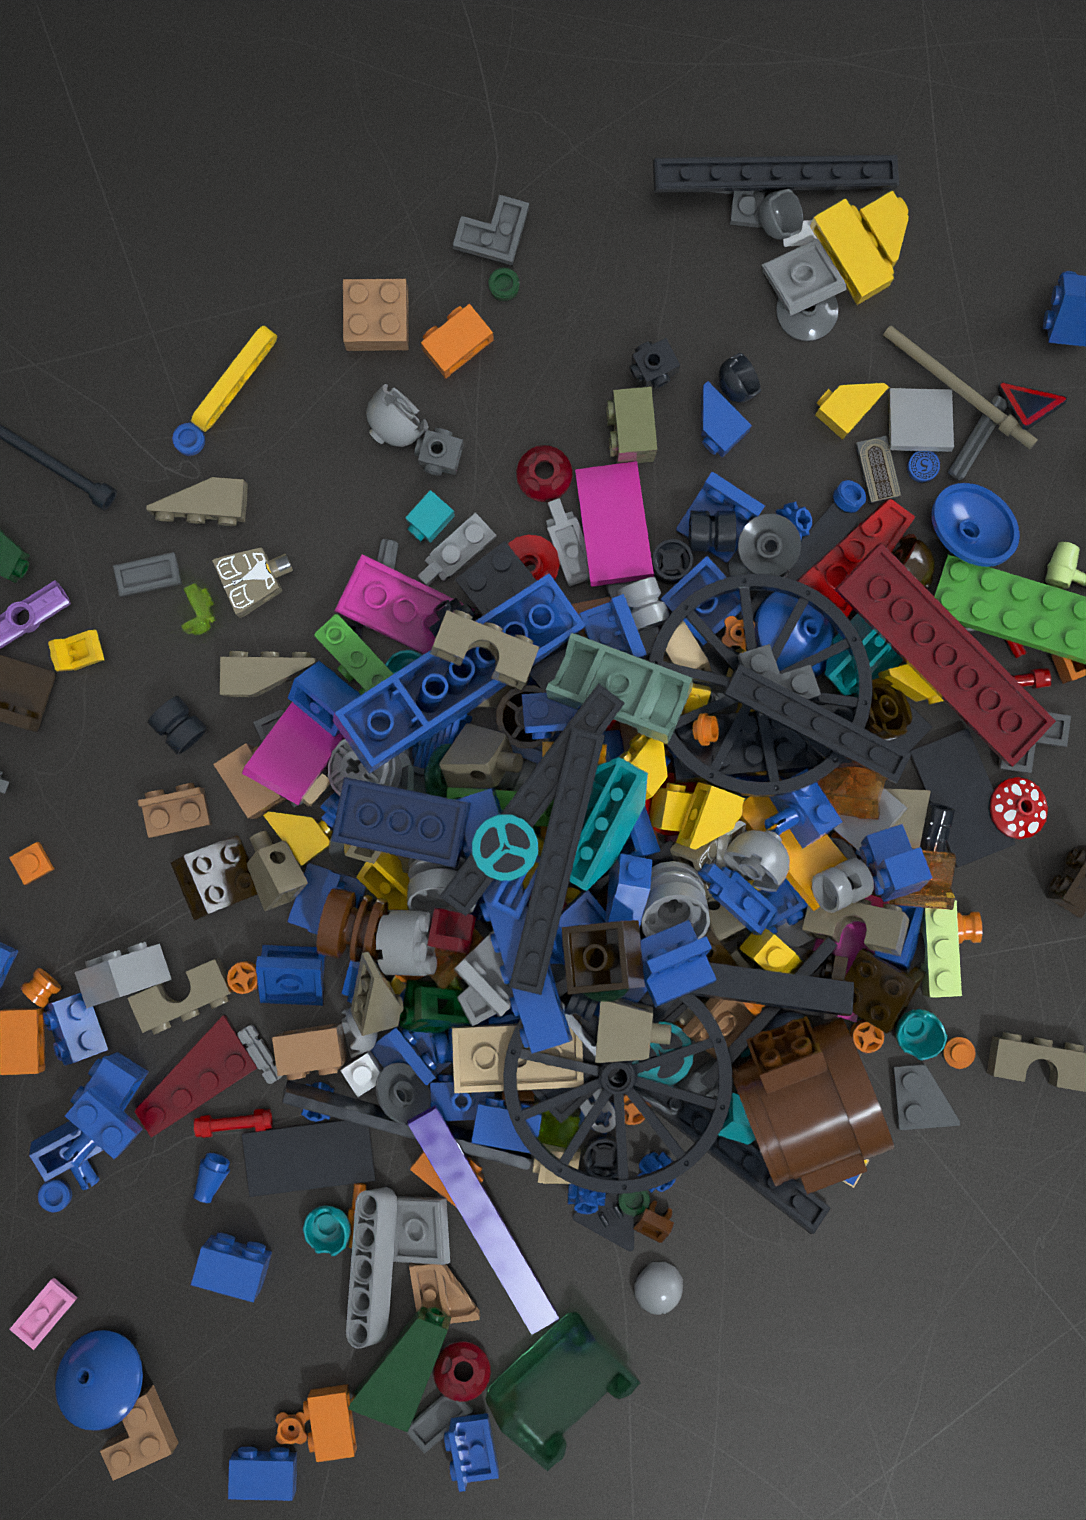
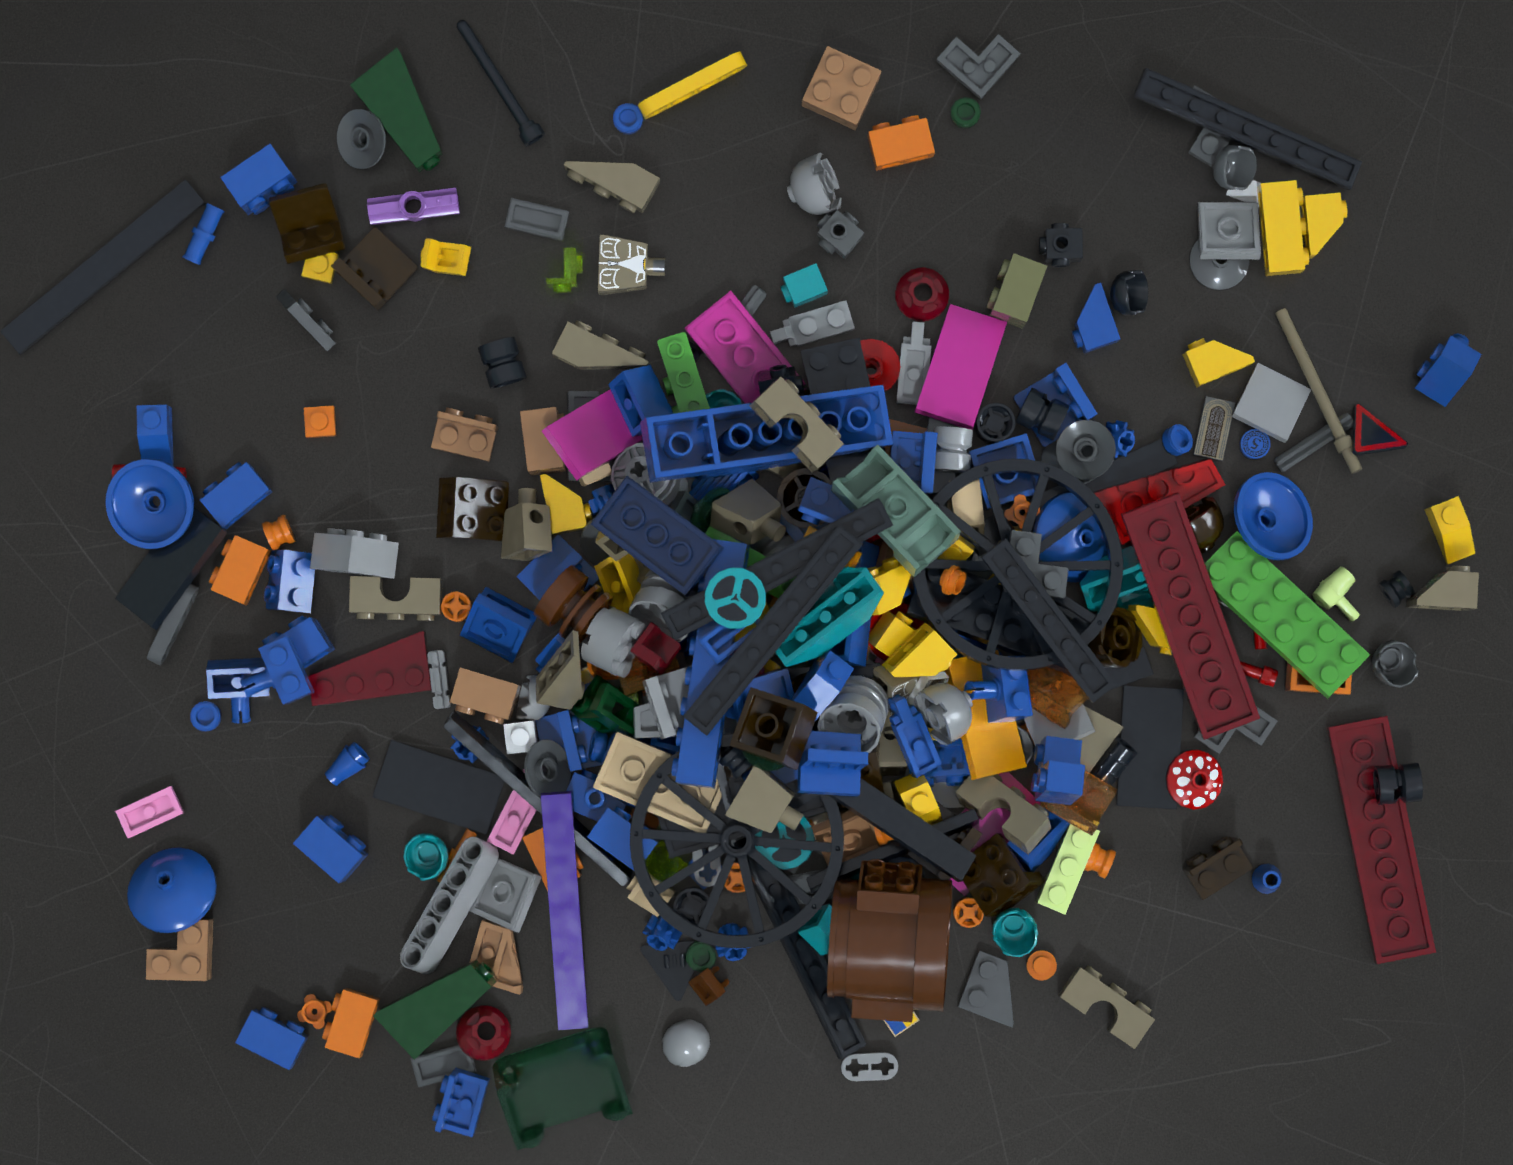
camera: 25 degrees right, 0 degrees up
red bar [194,1109,273,1138] -> none
light grey wheel [812,858,874,913] -> none
none -> bright pink plate [487,769,537,855]
none -> light grey beam [841,1052,898,1081]

